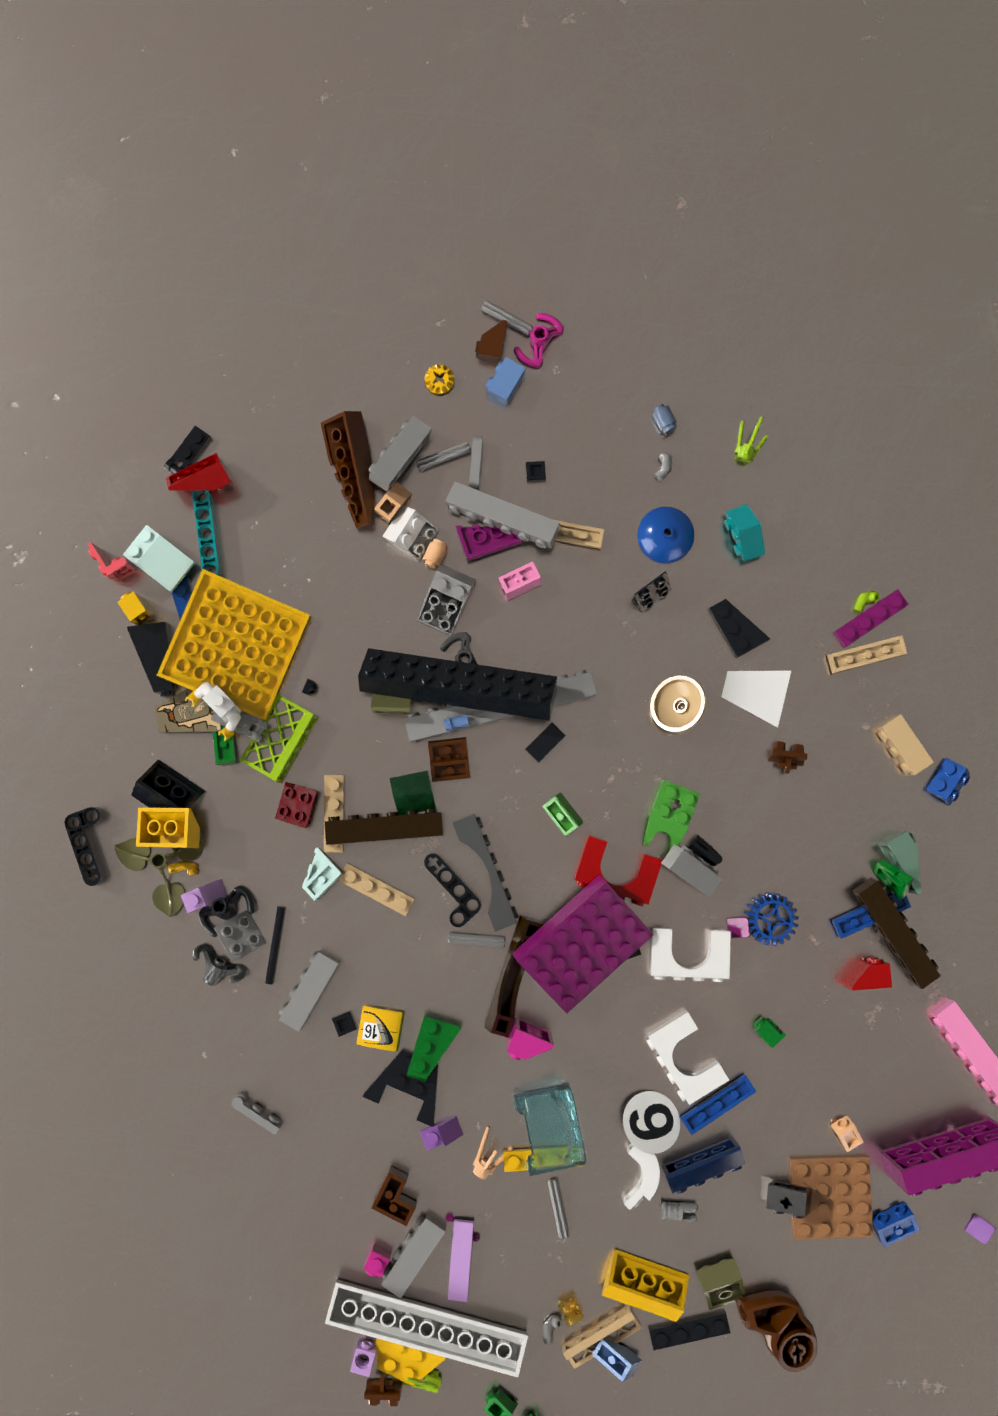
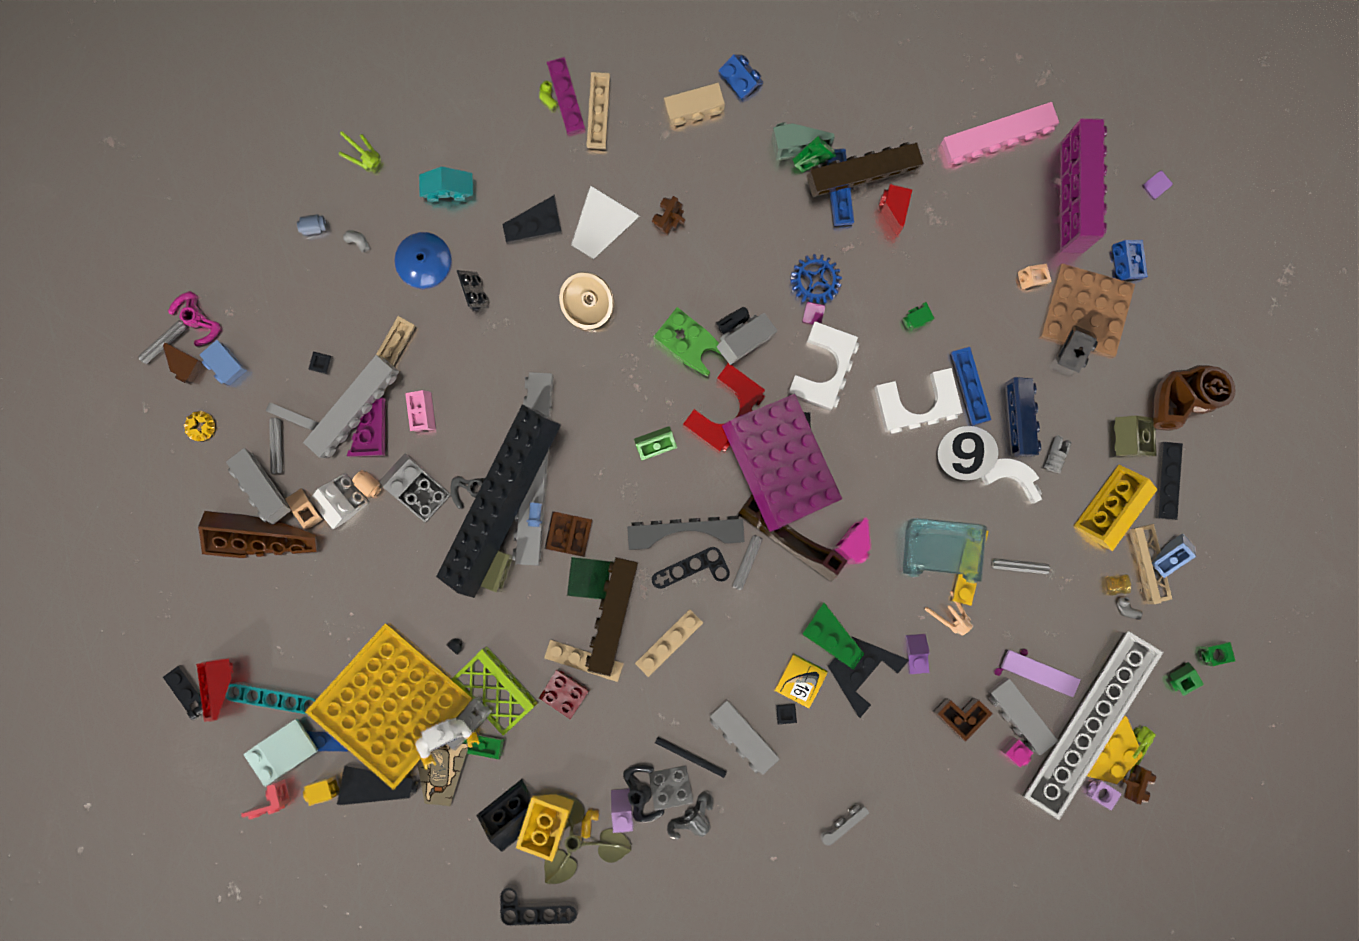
camera: 70 degrees left, 0 degrees up
light aqua wing [302,847,343,901] -> none
black tile [525,722,566,763] -> none

